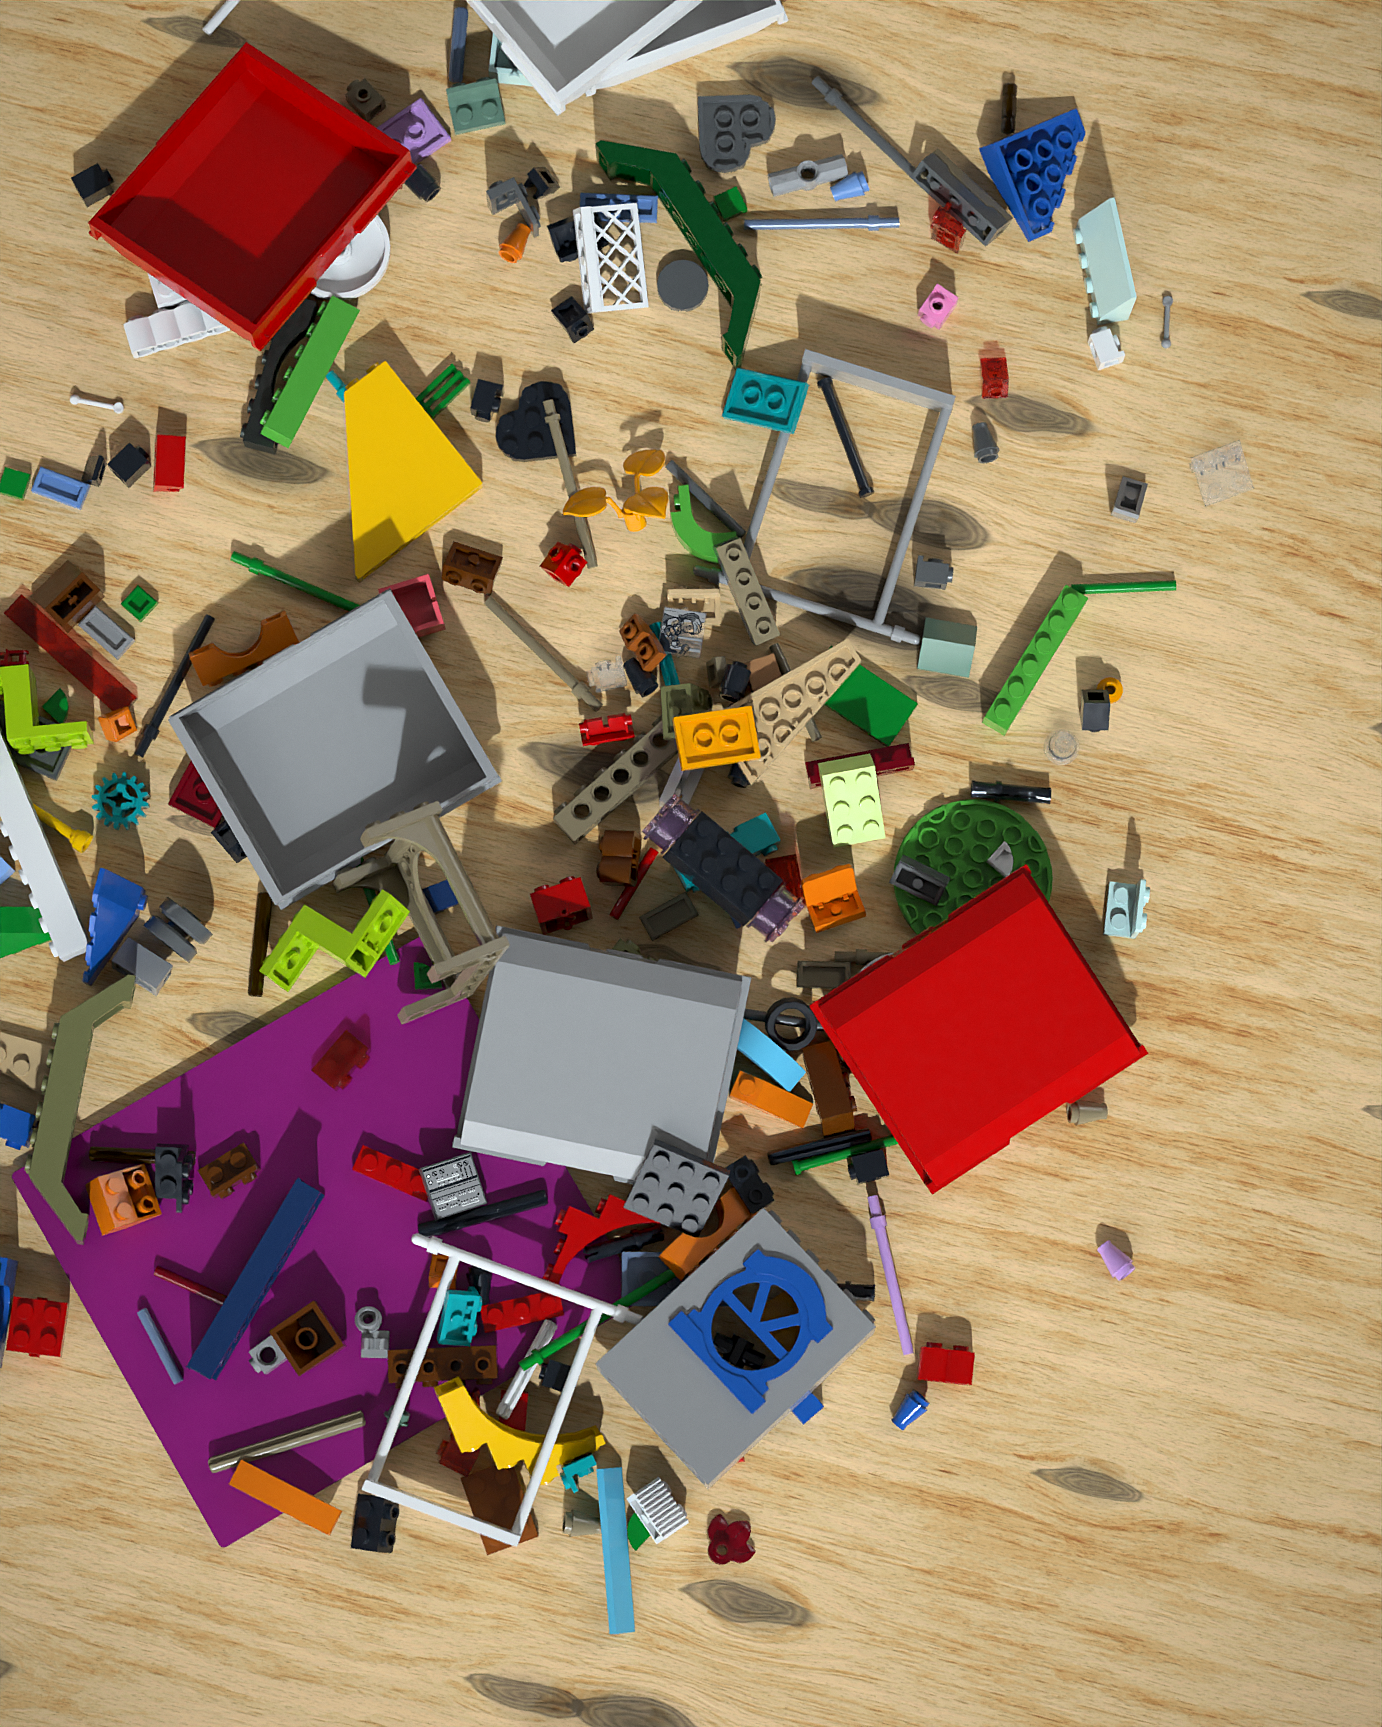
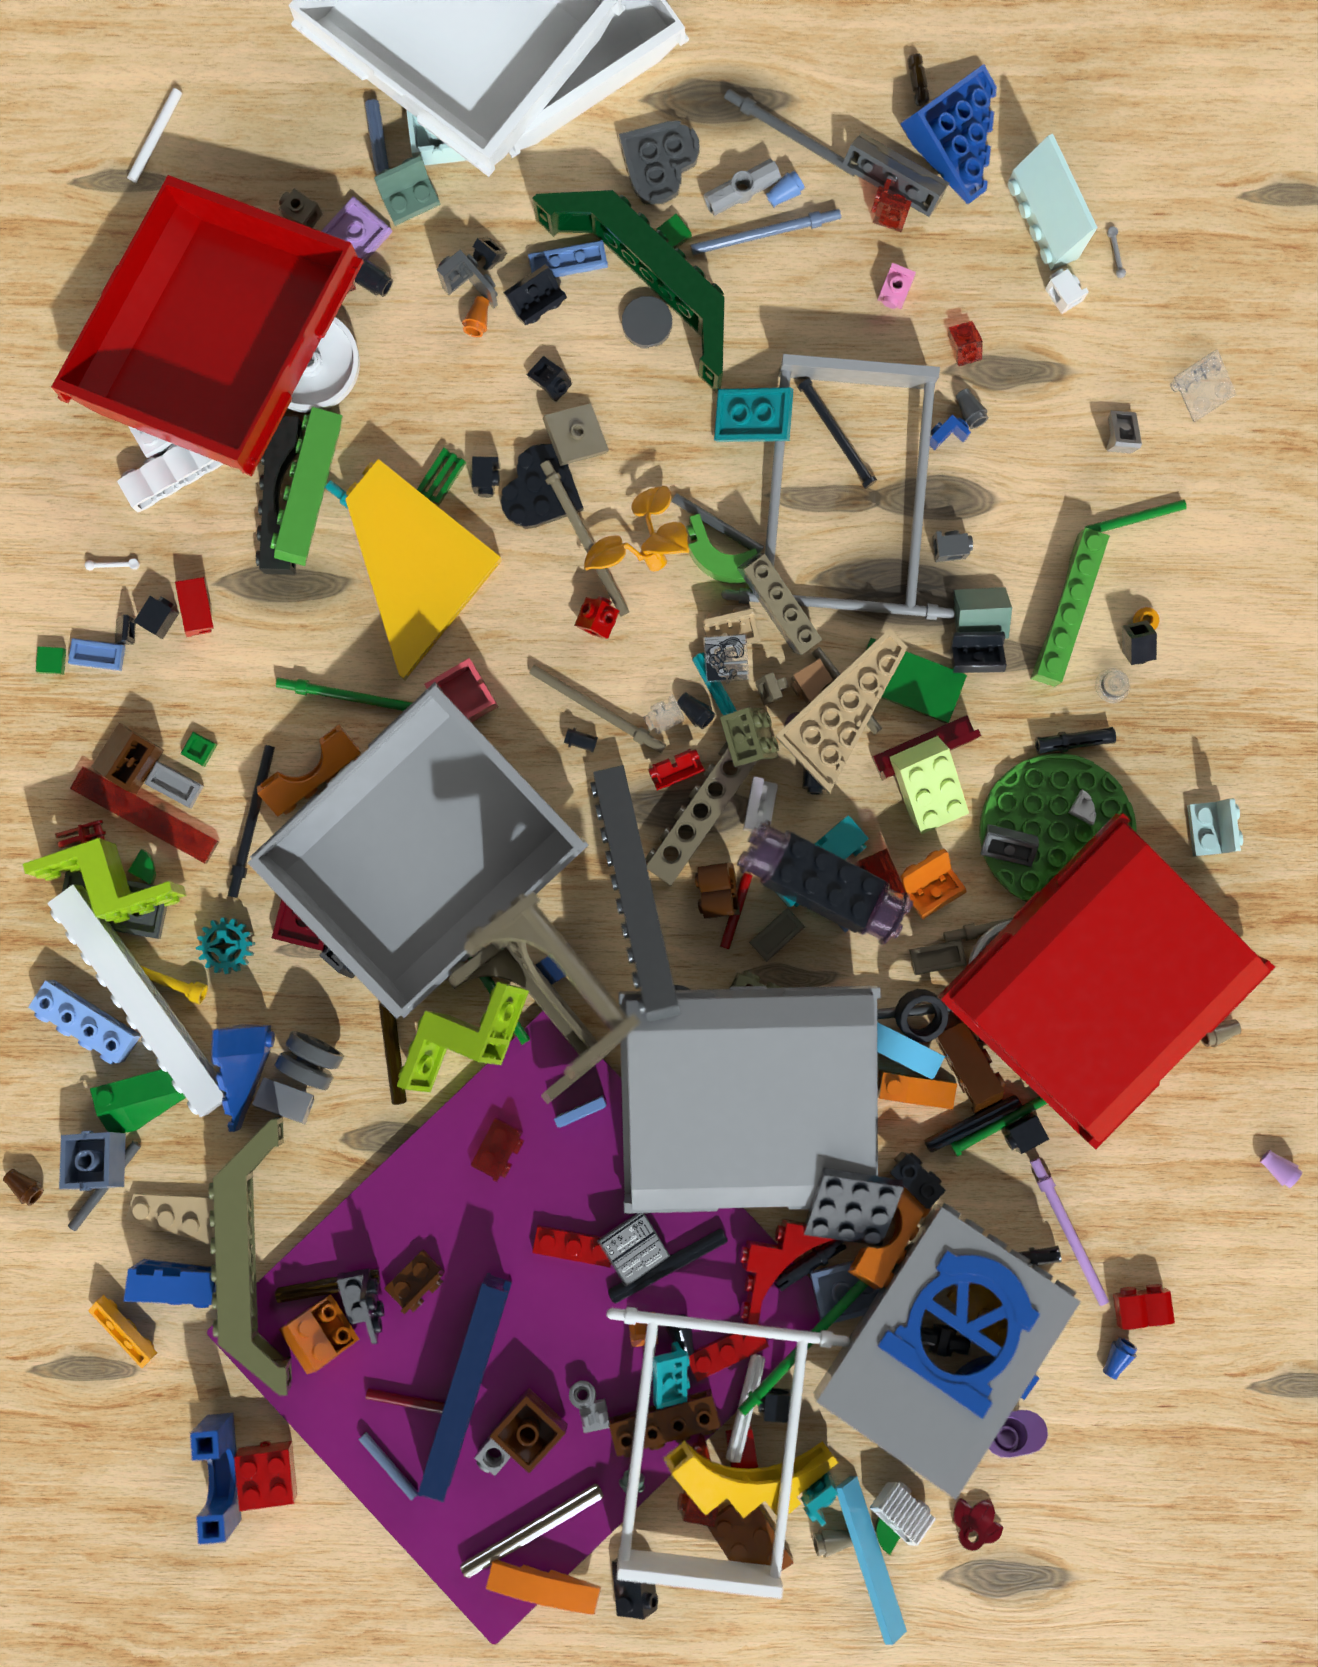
camera: 10 degrees left, 5 degrees up
black brick [71,163,114,207] -> none
orange slope [98,706,137,742] -> none
green tile [414,962,442,990] -> none
reddish brown bracket [442,541,503,596] -> none
red brick [530,876,593,935] -> none
white fence [573,203,649,314] -> none
dark orange slope [619,613,666,672] -> none
light orange plate [672,706,761,771] -> none
black brick [719,661,751,702] -> none
none -> dark tan plate [542,403,609,466]
none -> medium blue tile [554,1095,607,1128]
none -> black pin [564,727,598,753]
none -> dark grey brick [590,765,681,1022]
none -> blue bracket [930,414,971,451]
none -> black bracket [950,631,1007,673]
none -> medium lavender piece [988,1410,1048,1458]

